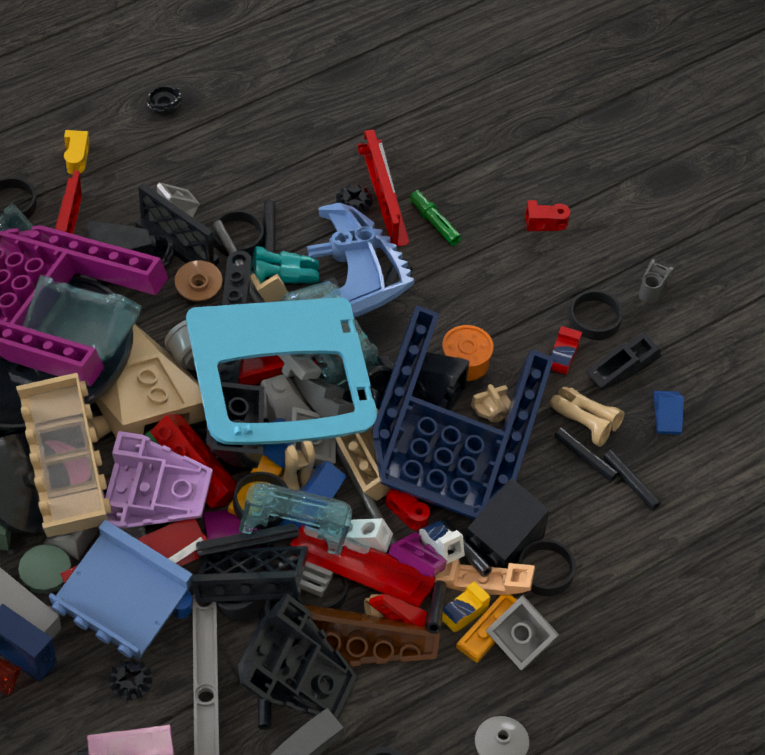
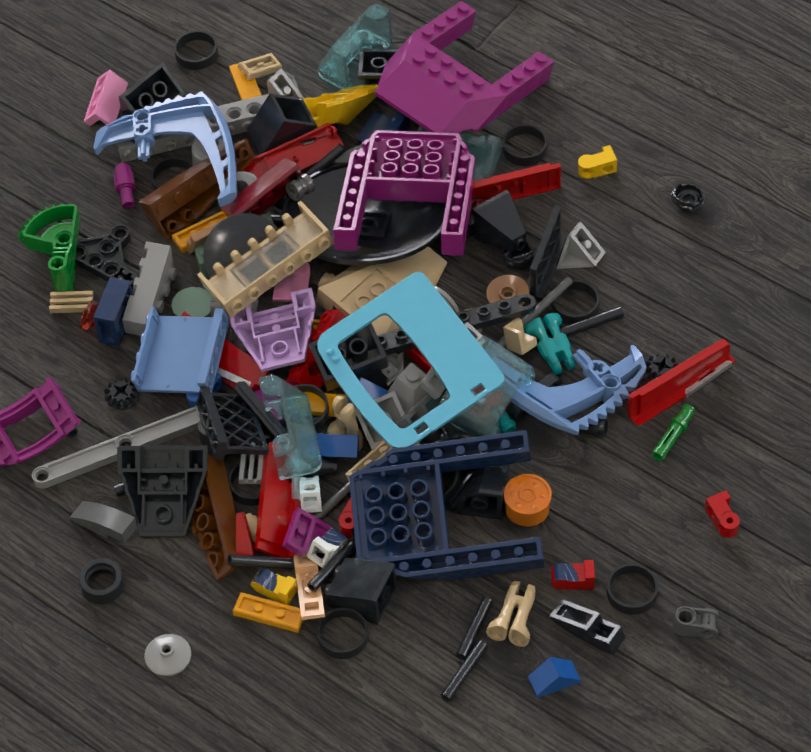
camera: 75 degrees right, 0 degrees up
clear light blue windscreen [23,275,142,361] -> none
tan piece [471,384,511,423] -> none
light grey slope [486,595,559,670] -> none

